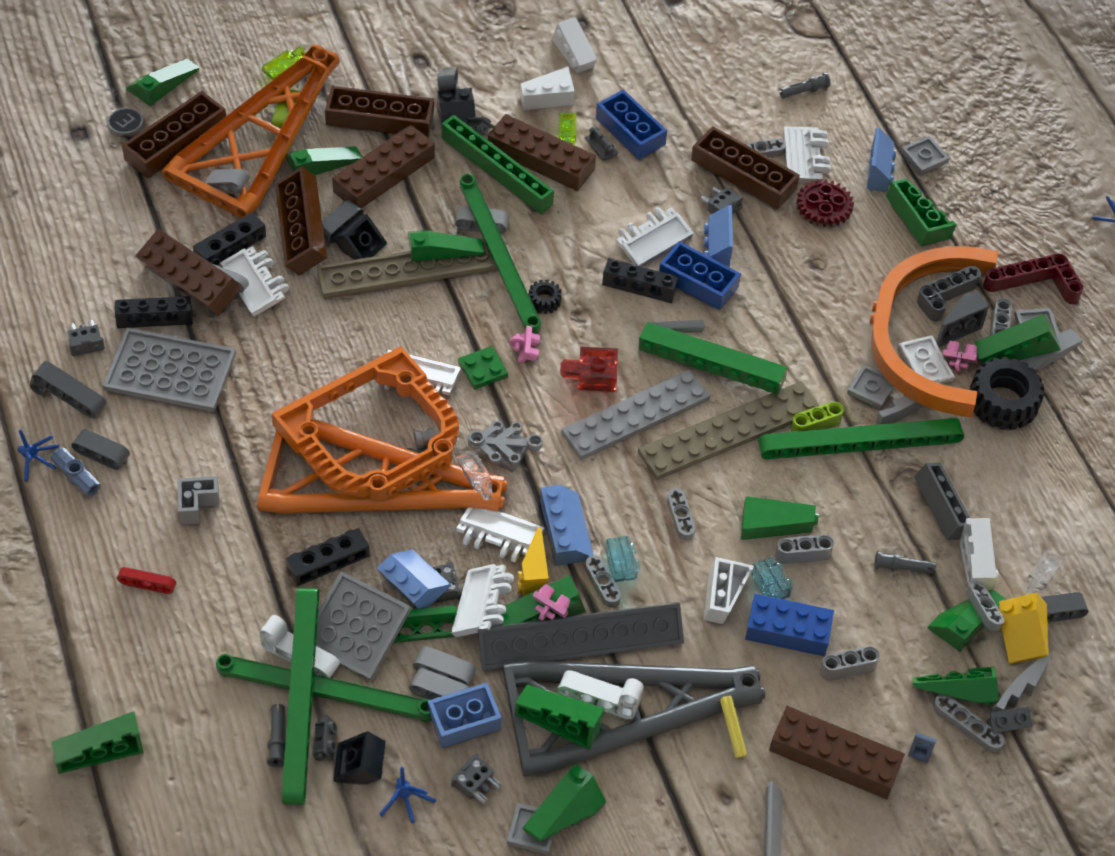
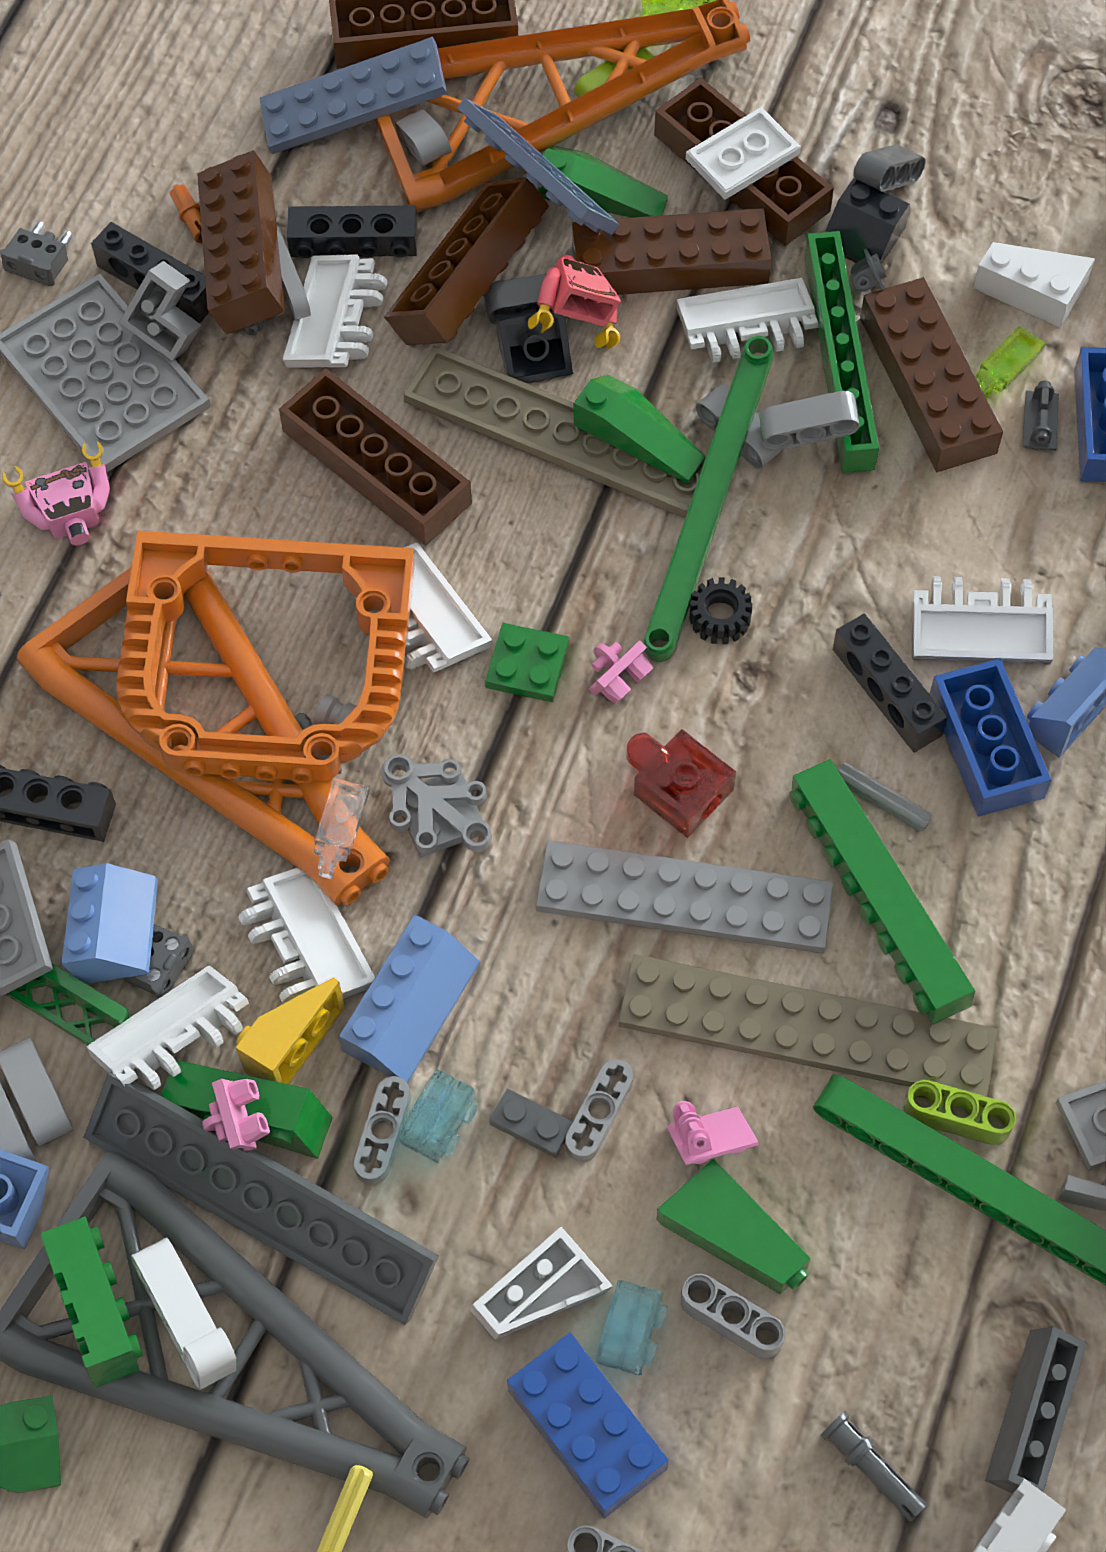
camera: 45 degrees right, 10 degrees up
none -> bright pink torso [2,441,110,546]
none -> light grey brick [119,261,202,361]
none -> orange axle [169,184,202,243]
none -> sand blue plate [259,37,447,154]
none -> reddish brown brick [279,368,472,546]
none -> sand blue plate [458,98,620,235]
none -> dark grey plate [489,1088,573,1158]
none -> coral torso [528,255,621,349]
none -> bright pink hinge [666,1101,759,1165]
none -> white hinge [677,278,818,363]
none -> white tile [686,107,801,200]
none -> light grey beam [759,391,859,451]

